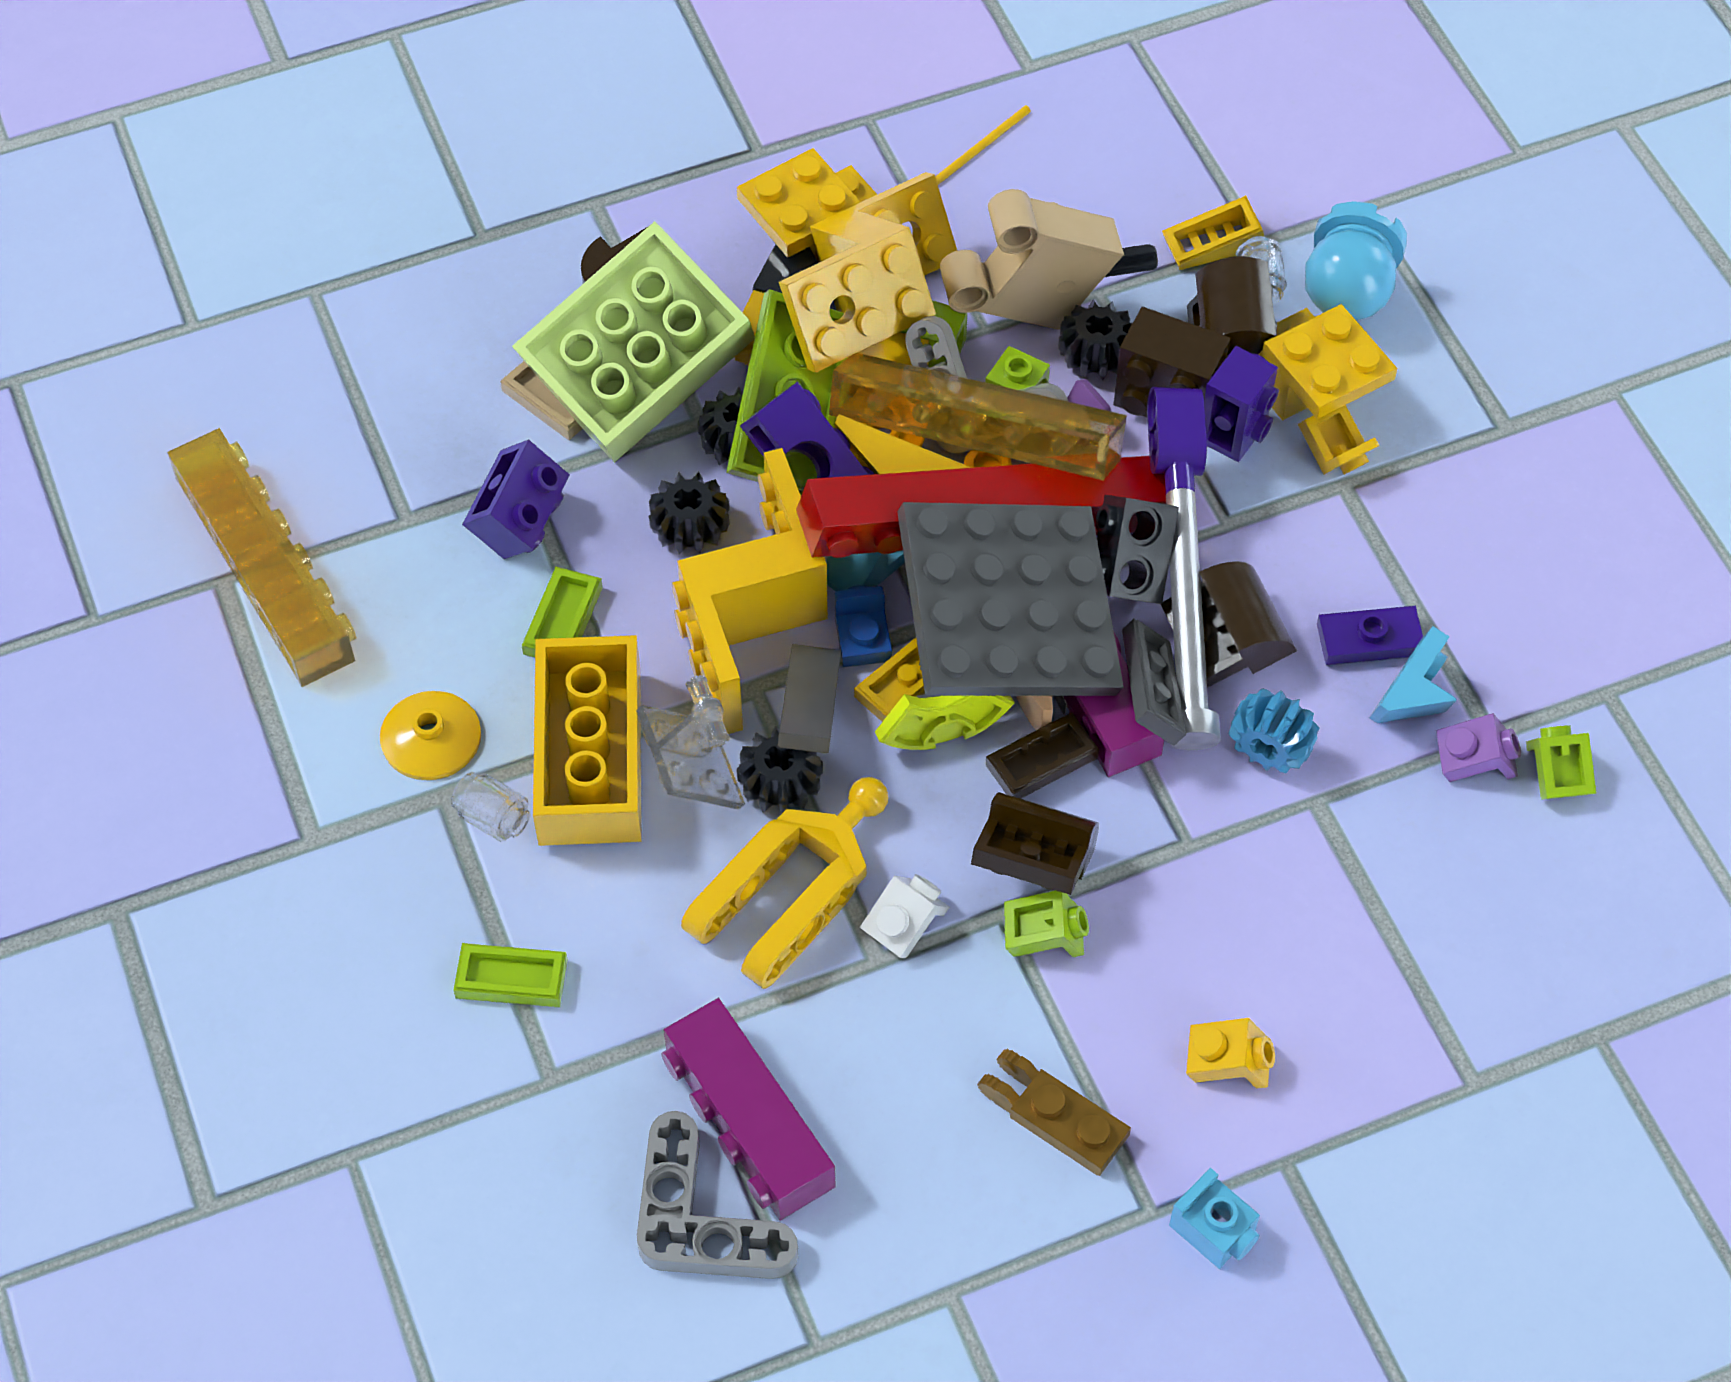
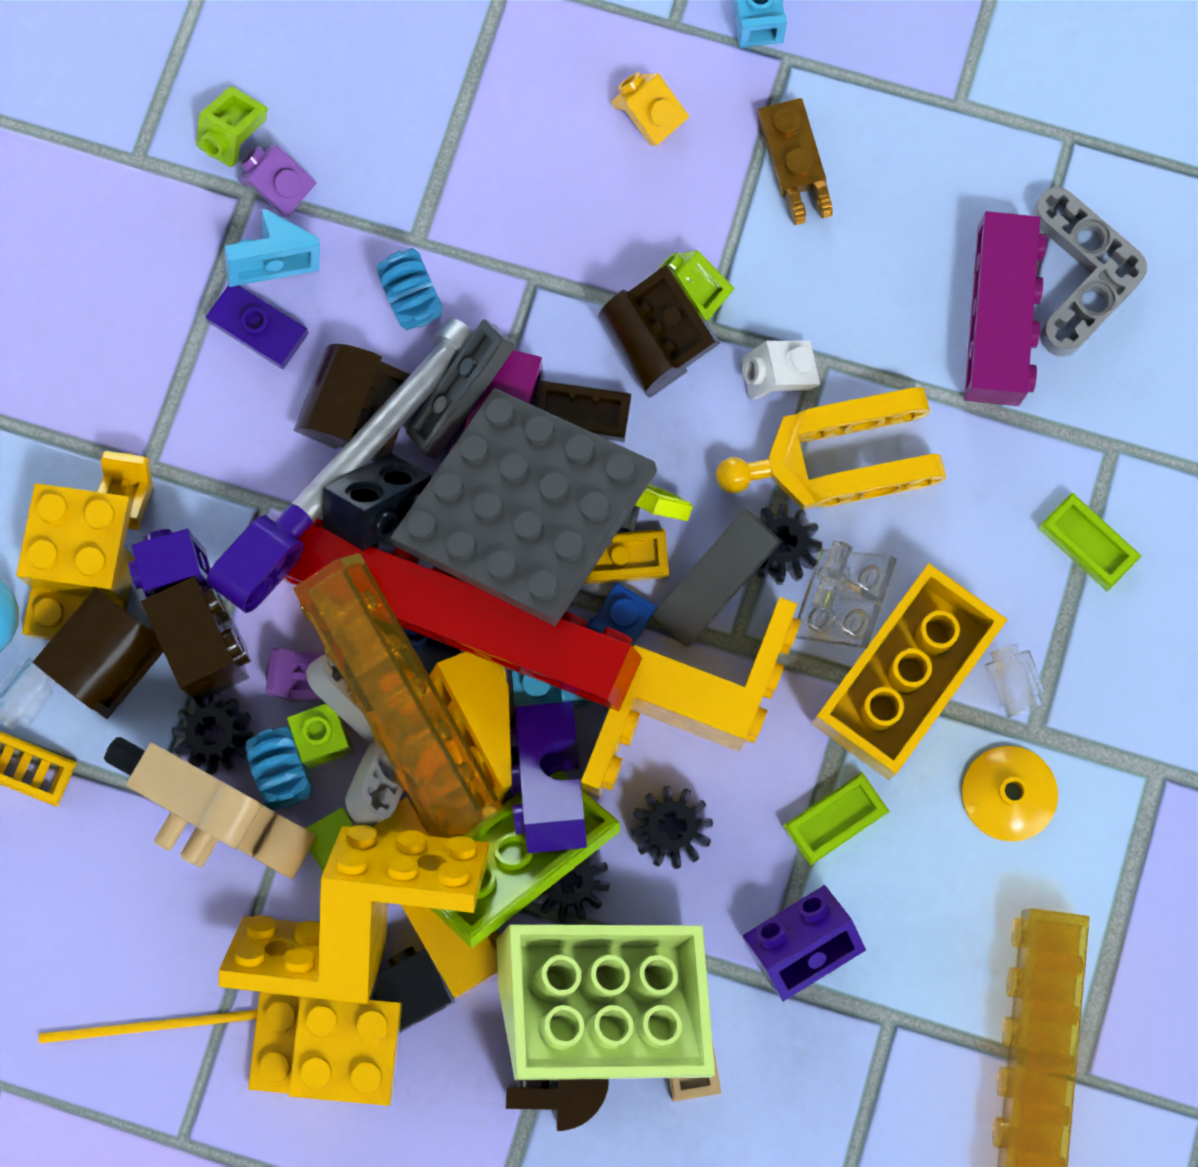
camera: 140 degrees left, 20 degrees up
none -> dark azure gear [245,726,313,811]

